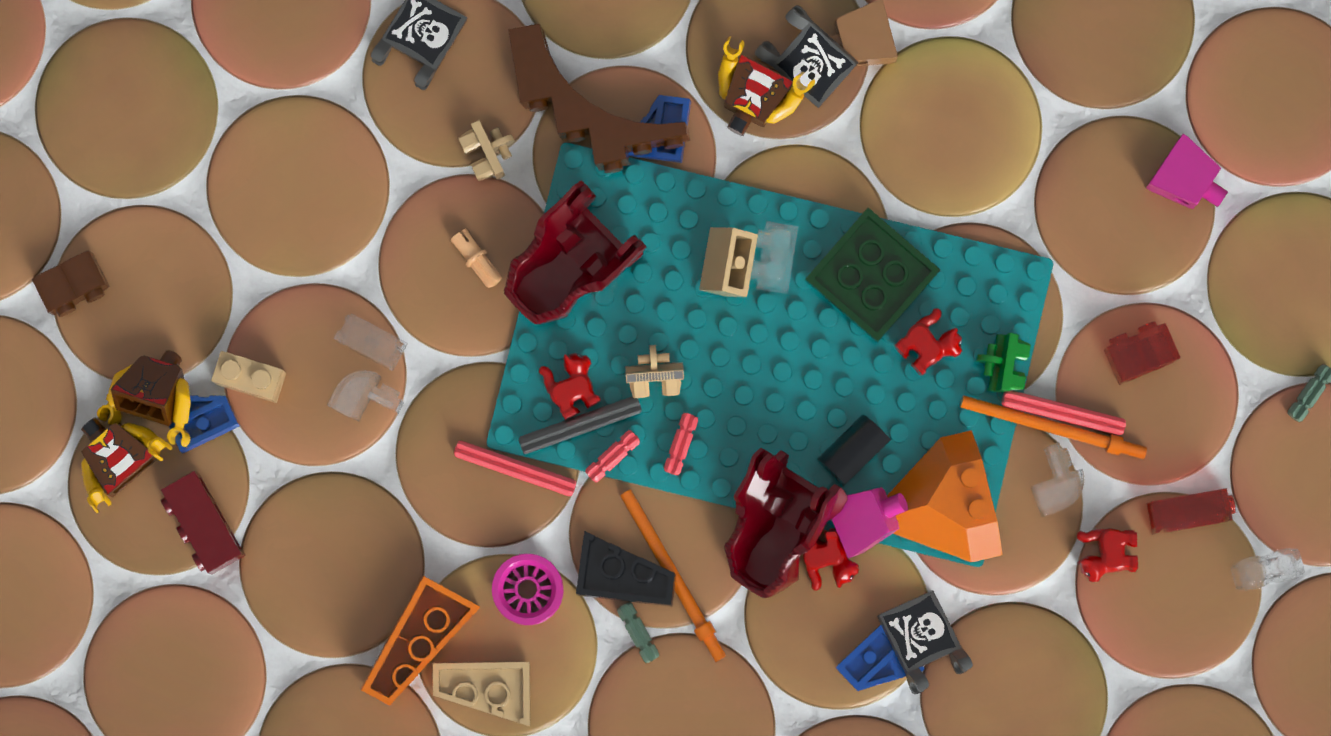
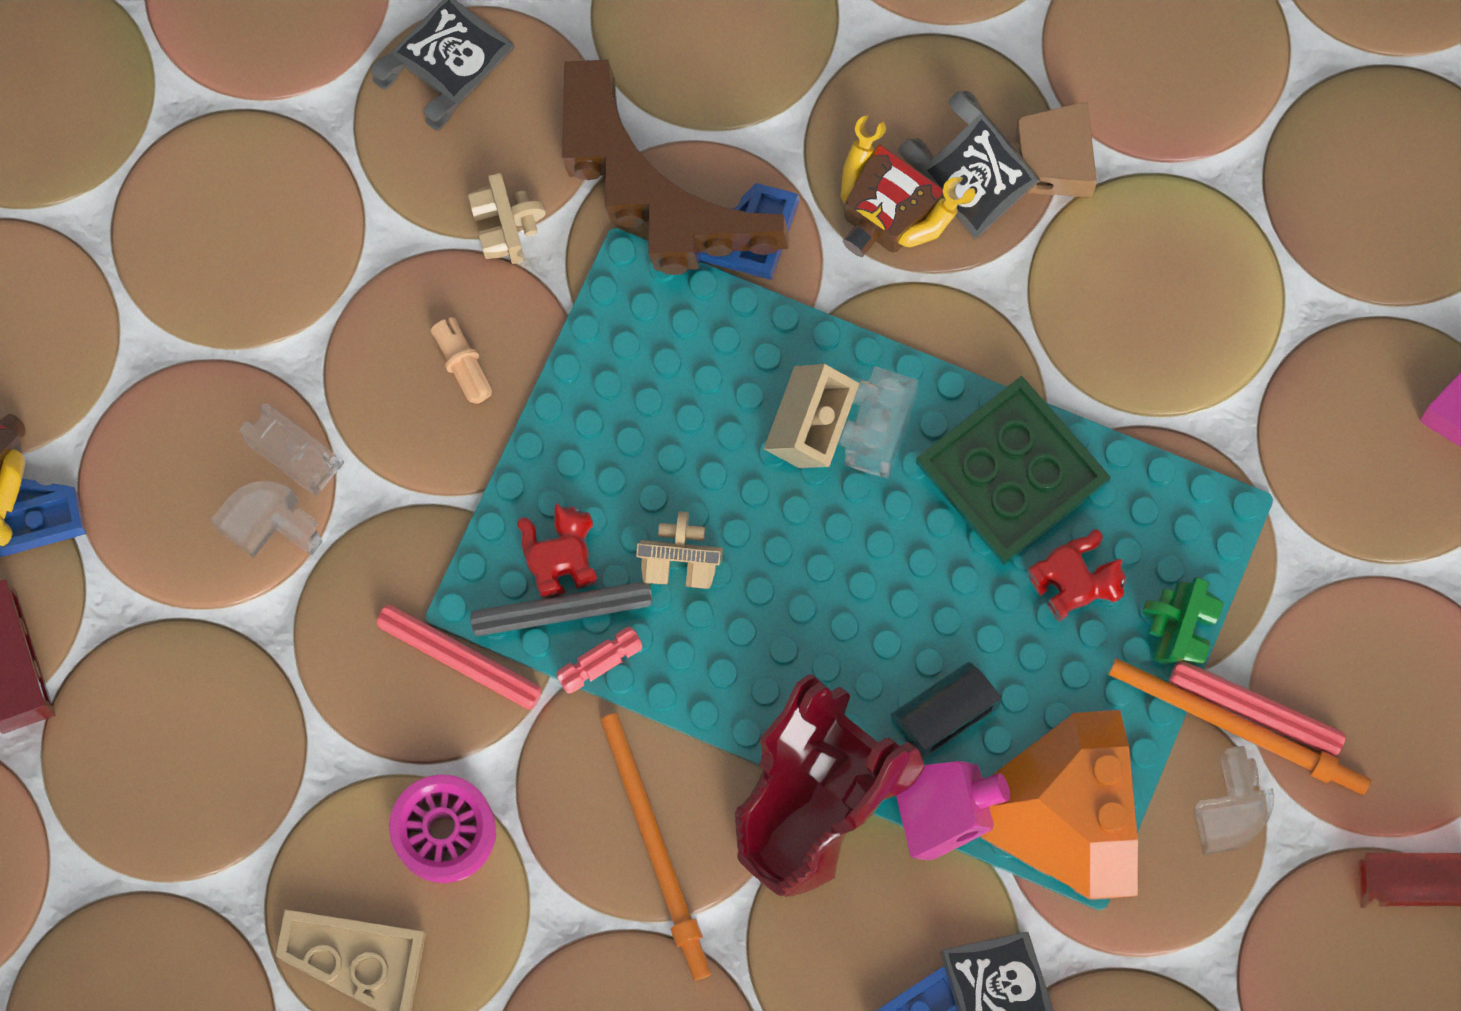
camera: 10 degrees right, 10 degrees down
tan brick [211,351,286,403] -> none
orange wedge [360,576,480,706] -> none
dark red animal [504,180,647,324] -> none
black wing [576,531,676,607] -> none
sand green axle [617,602,659,663] -> none
coral axle [664,413,698,475] -> none
red animal [803,527,859,591] -> none
red animal [1076,528,1138,582] -> none
clear red brick [1104,321,1181,385] -> none

